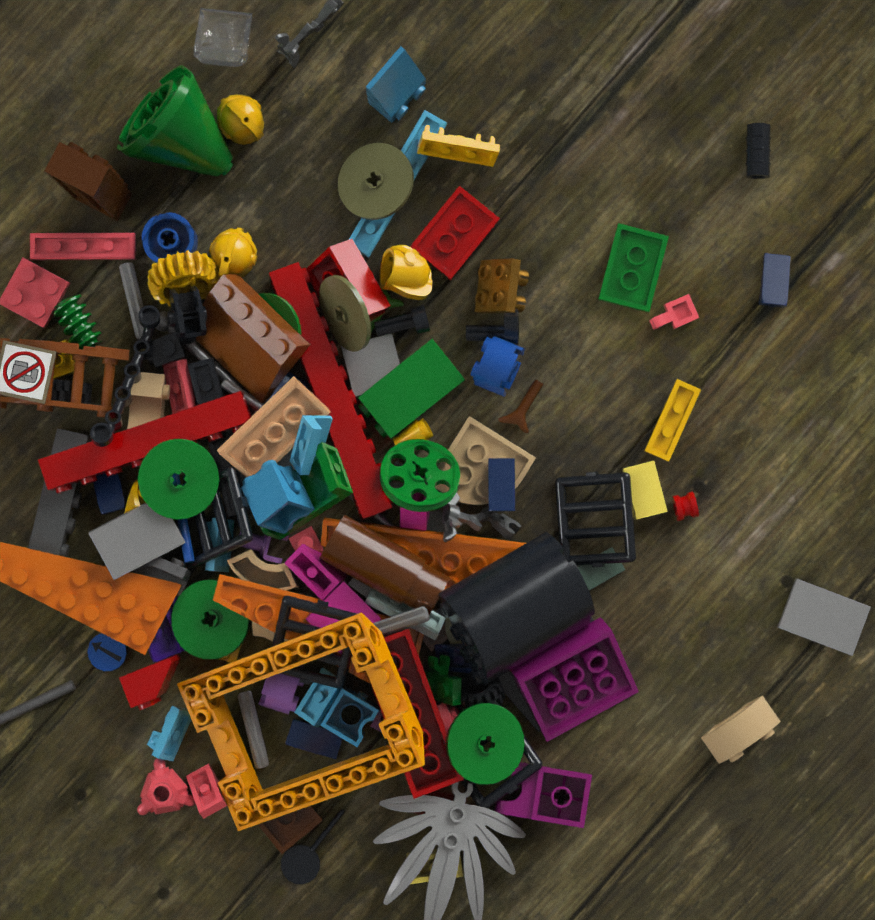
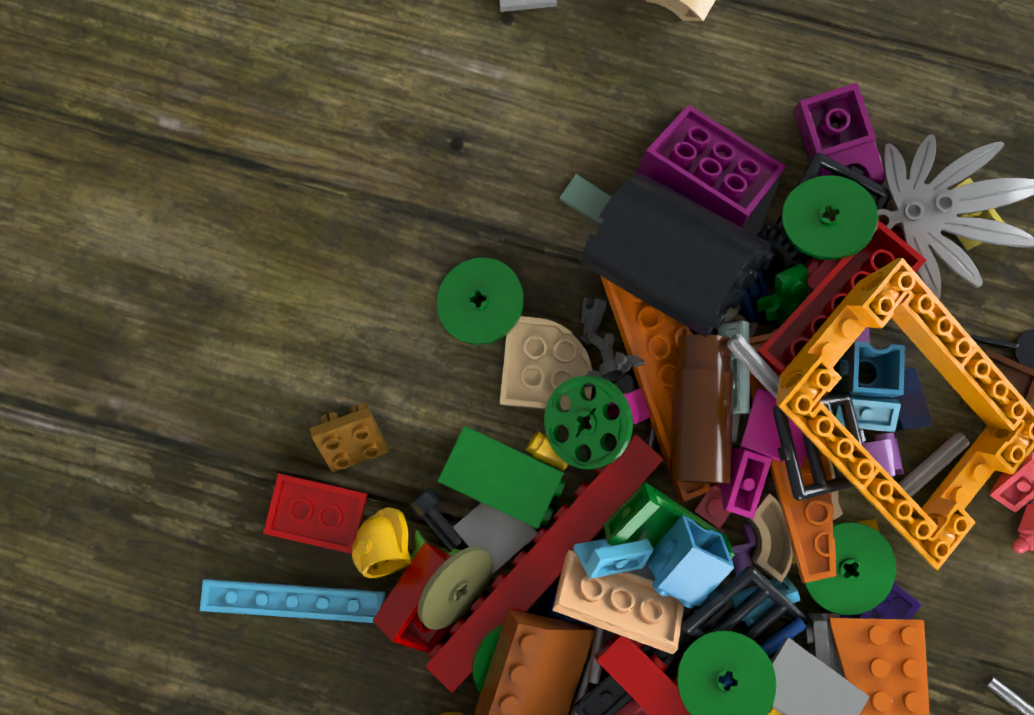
camera: 110 degrees left, 5 degrees down
blue piece [88,633,127,671] -> none
red slope [119,654,181,710] -> none
medium azure hinge [147,706,191,761] -> none
olive piece [338,143,414,220] -> none
dark azure slope [366,47,426,123] -> none
yellow plate [417,125,500,167] -> none
black piece [466,309,519,345] -> none
blue brick [471,336,524,397] -> none
dark blue slope [488,458,515,511] -> none
reddish brown piece [498,379,544,433] -> none
black bar [555,472,636,567] -> none
green plate [598,223,669,313] -> none
light yellow brick [621,461,668,520] -> none
yellow plate [644,379,701,462] -> none
coral plate [649,294,699,330] -> none
red wheel [672,491,699,521] -> none
black axle [745,123,771,179] -> none
dark blue slope [758,253,791,308] -> none
none -> green piece [437,258,524,345]

